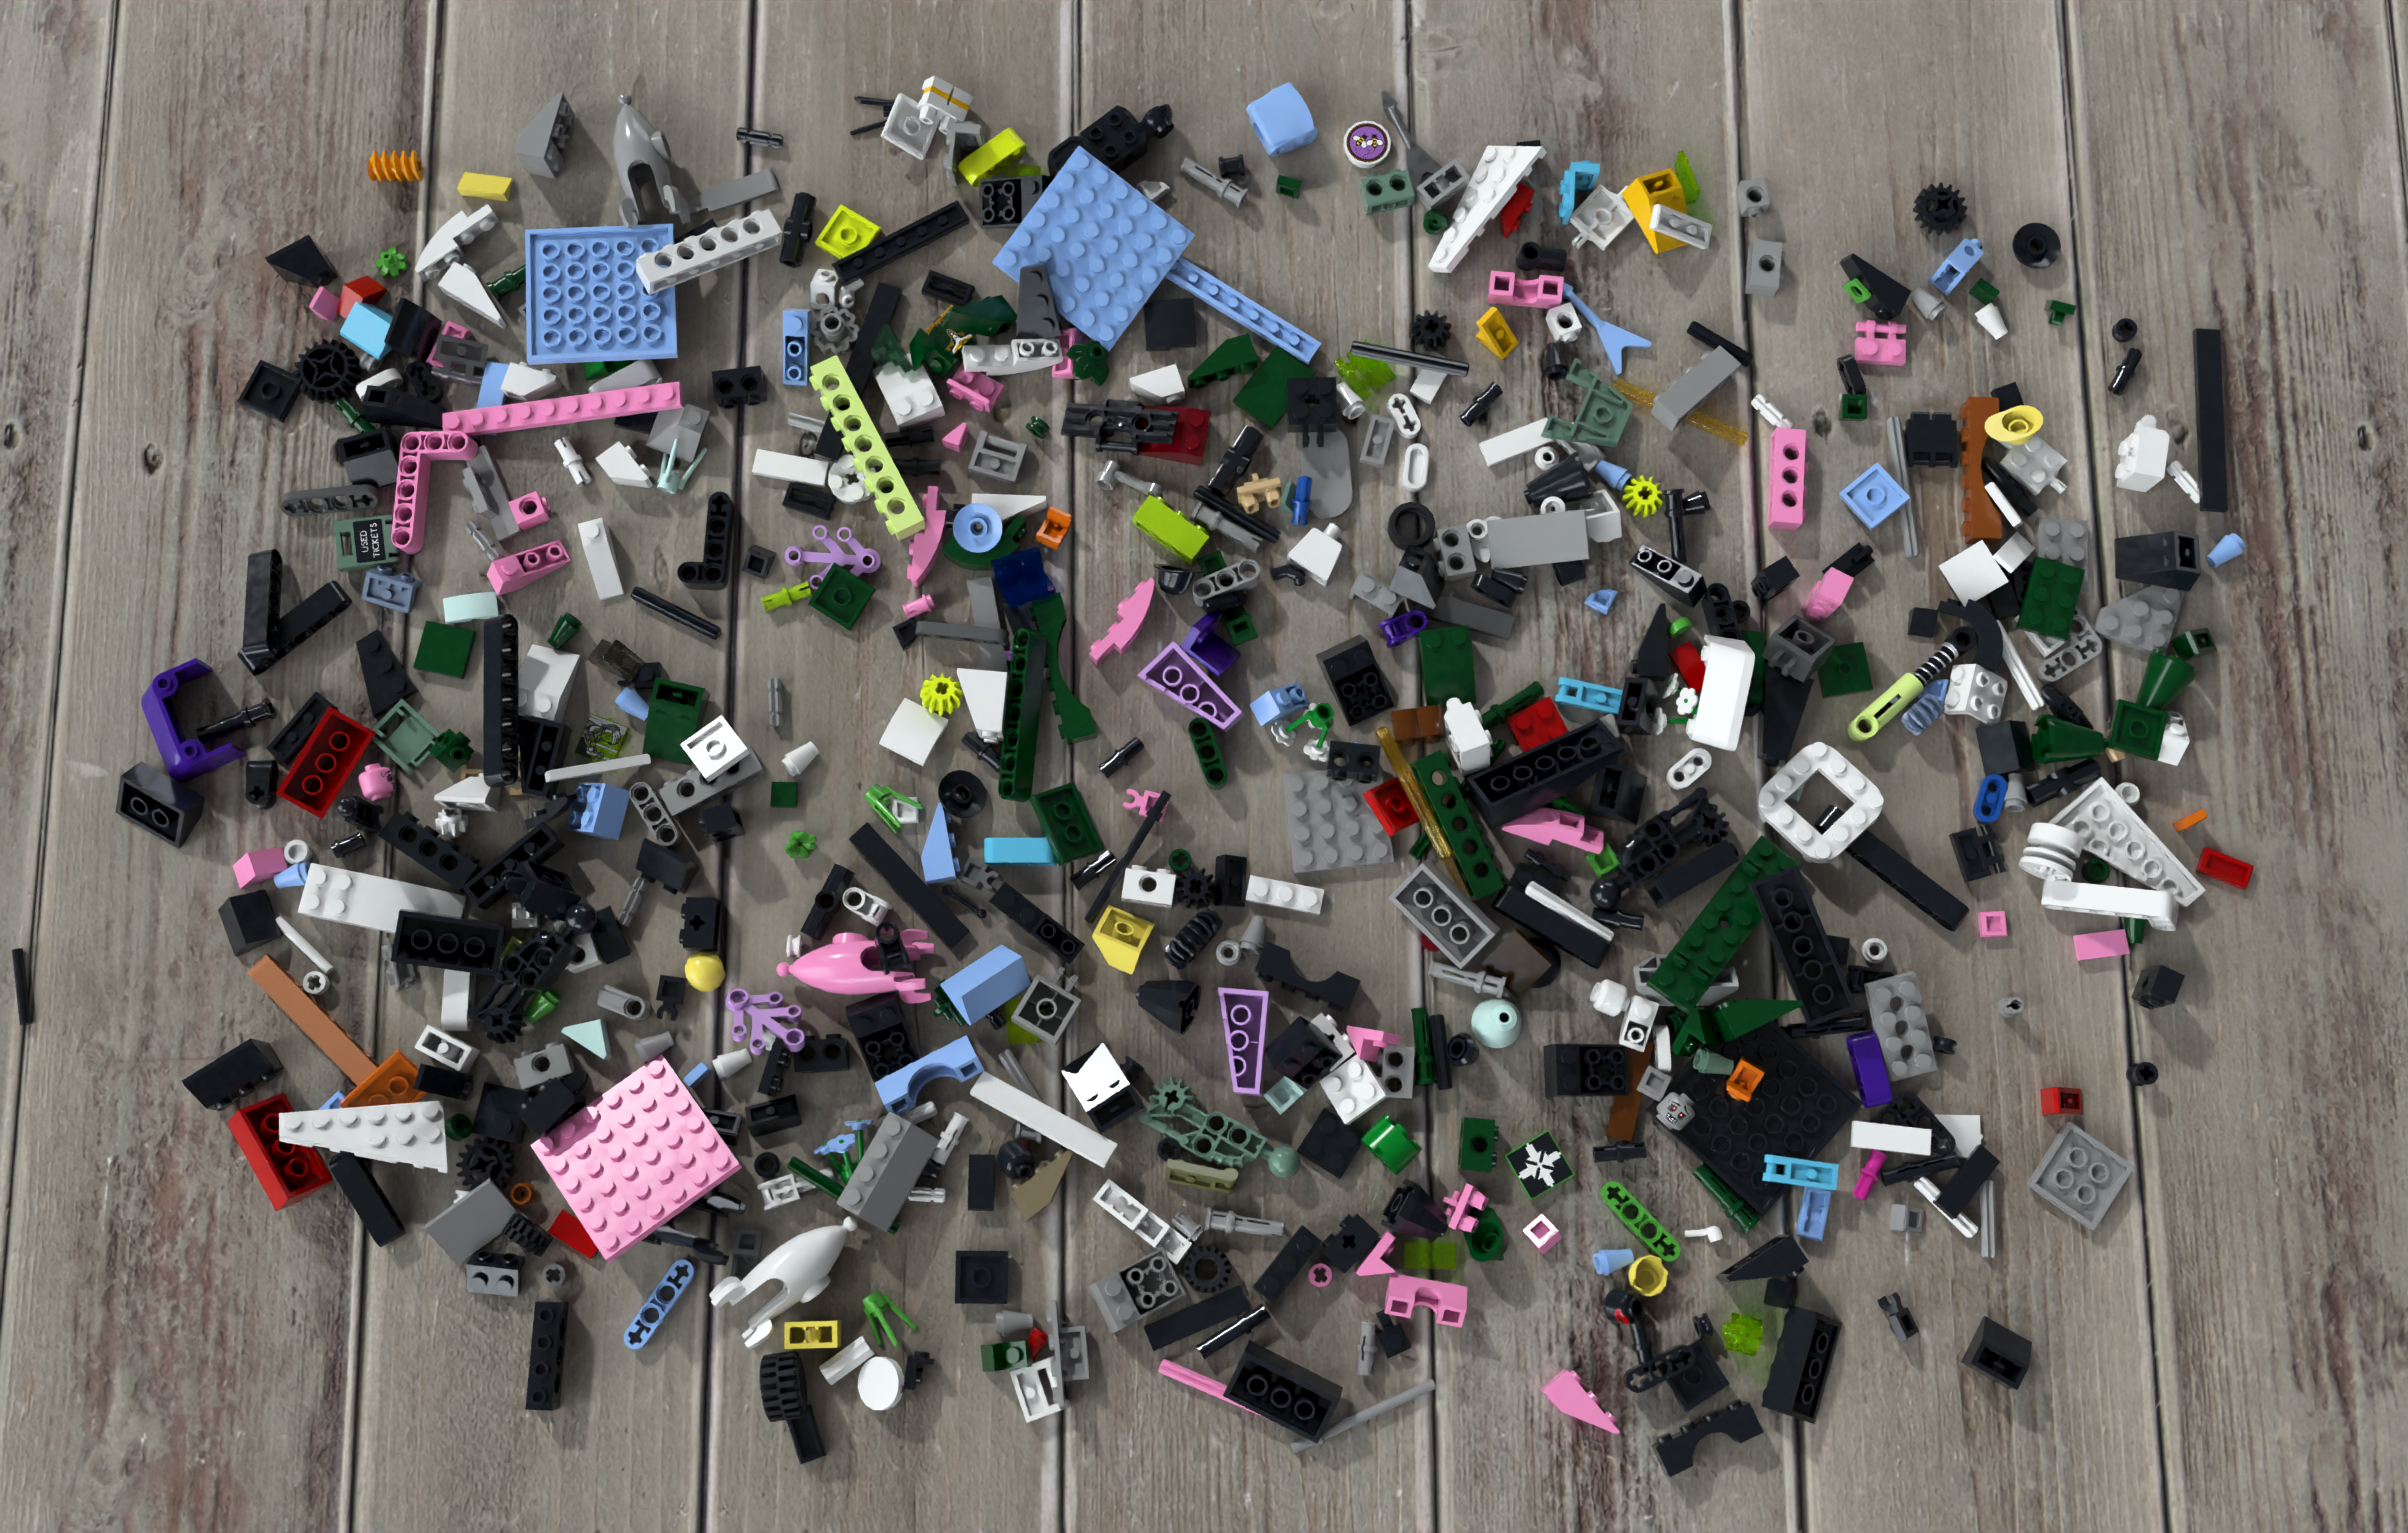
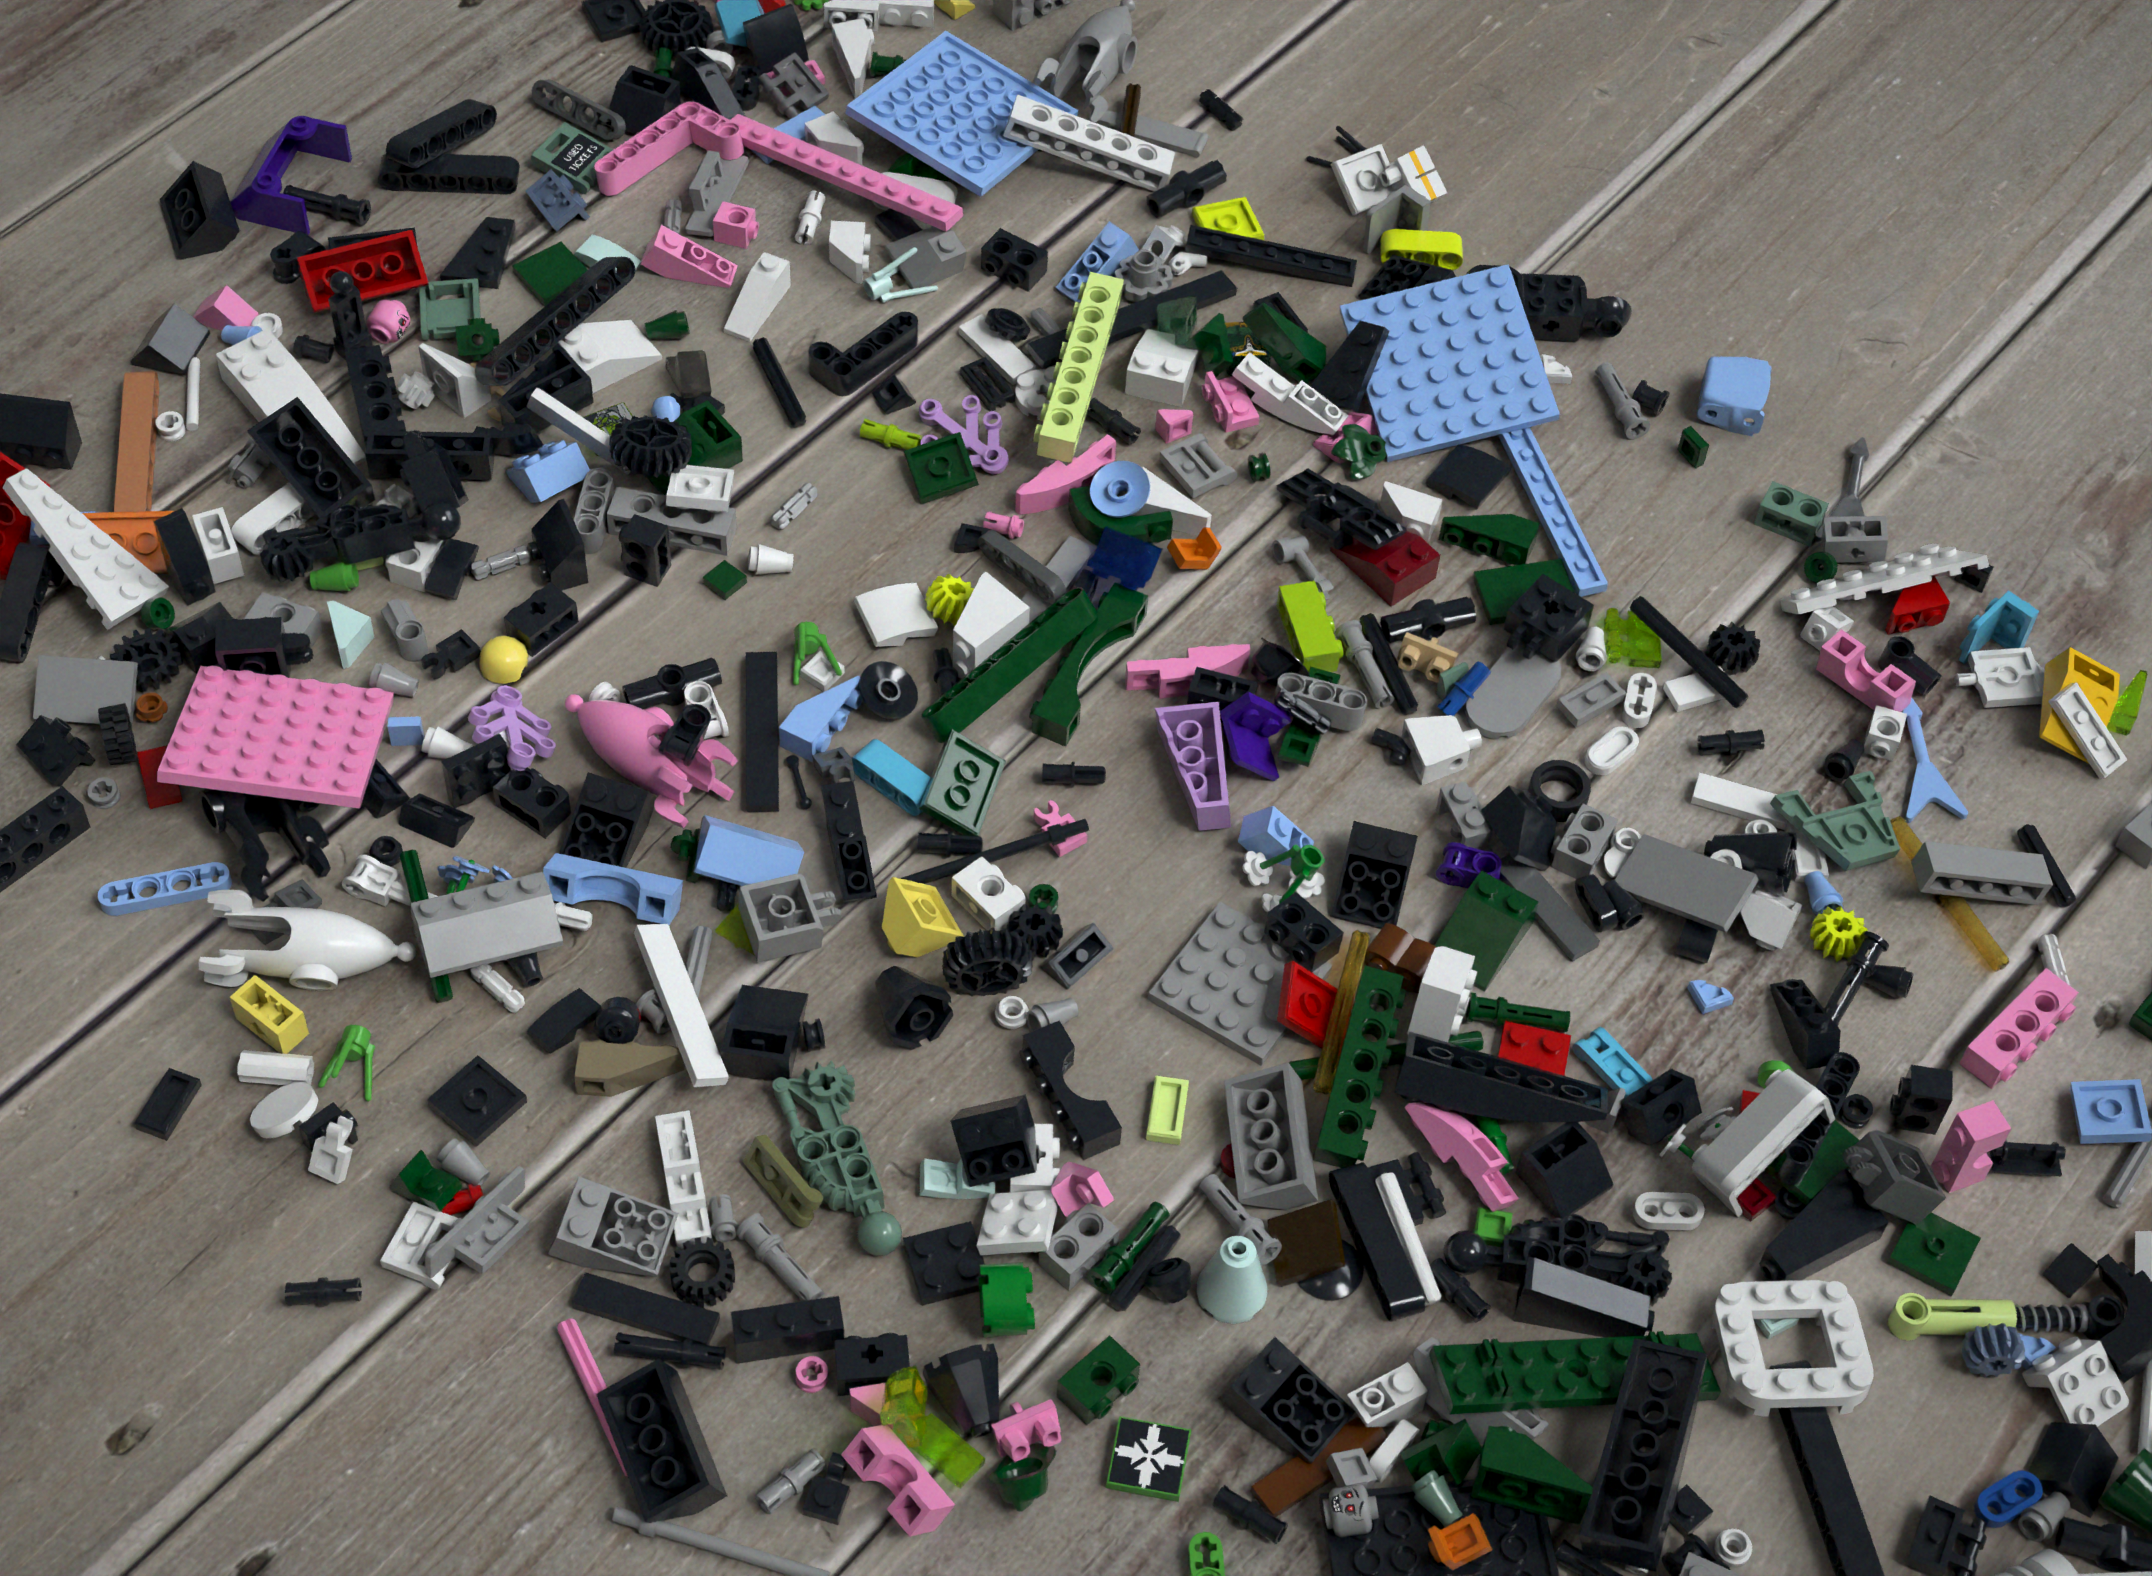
camera: 40 degrees right, 25 degrees down
black tyre [760,1350,807,1422] -> none
bright green plant [785,831,817,859] -> none
black axle [884,426,934,448] -> none
white pin [930,1112,969,1165] -> none
black bush [1157,1138,1180,1161] -> none
dark green beam [1188,717,1228,790] -> none
lavender wedge [1218,987,1271,1097] -> none
white plate [1245,875,1324,915] -> none
tile [1343,121,1391,168] -> none
yellow slope [1476,307,1518,360] -> none
bright pink slope [1523,1214,1562,1254] -> none
white head [1590,979,1630,1017] -> none
black slope [1630,603,1669,681] -> none
none -> black pin [285,1277,362,1307]
none -> white plate [308,1116,353,1184]
none -> black gear [609,415,692,478]
none -> clear neon green brick [880,1366,928,1448]
none -> black gear [985,308,1030,342]
none -> dark brown axle [1119,83,1141,137]
none -> yellowish green tile [1146,1075,1189,1145]
none -> black brick [1187,667,1258,723]
none -> white bracket [1800,606,1854,651]

